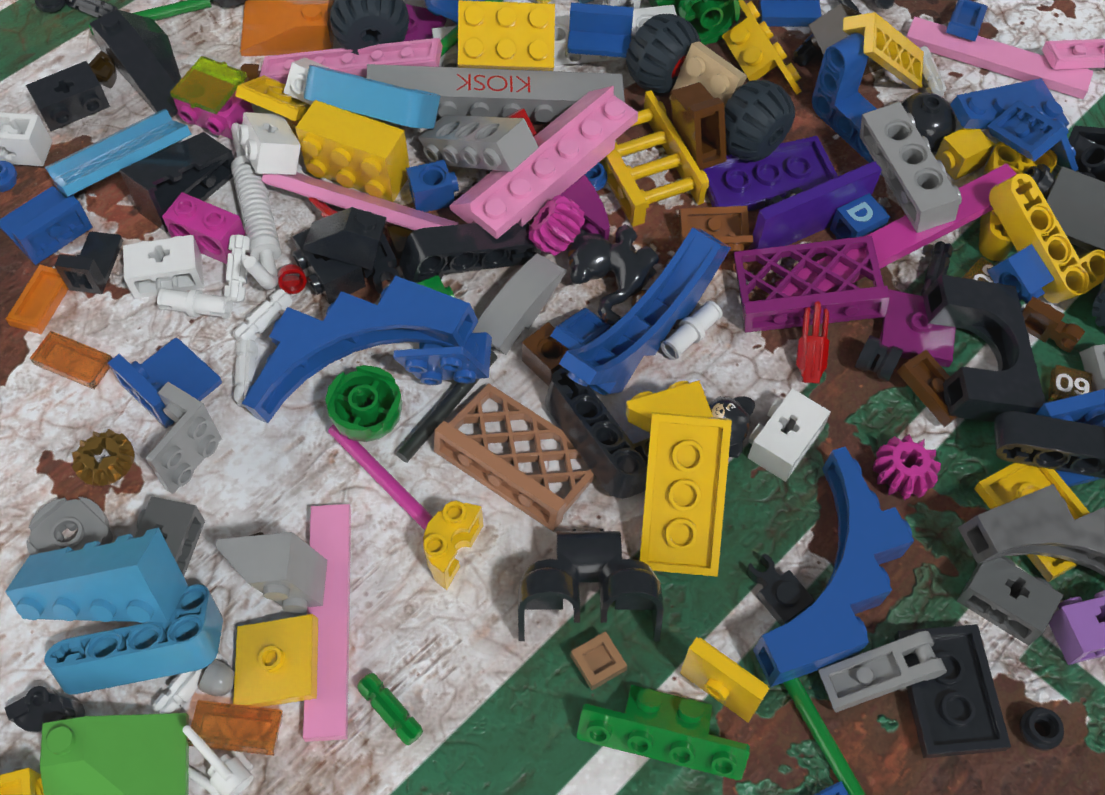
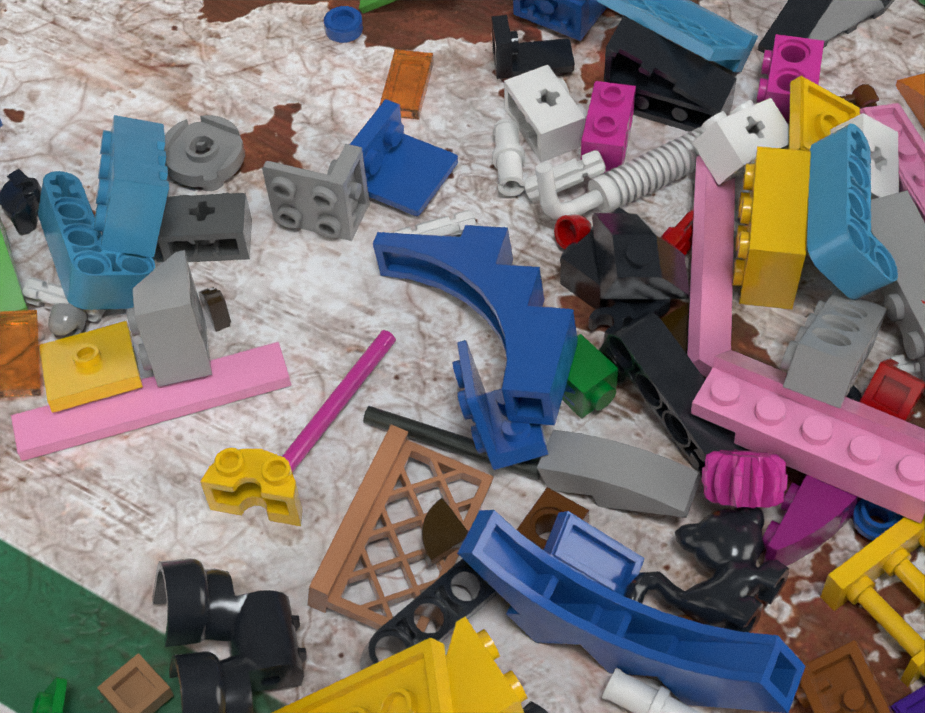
camera: 80 degrees right, 5 degrees down
orange tile [5,264,69,334] -> none
pearl gold gear [72,429,135,486] -> none
clear neon green piece [170,56,247,114] -> none
white axle [233,288,292,342] -> none
green cylinder [325,365,403,442] -> none
green axle [357,673,423,746] -> none
blue brick [406,160,459,212] -> none
none -> dark brown tile [421,498,468,567]

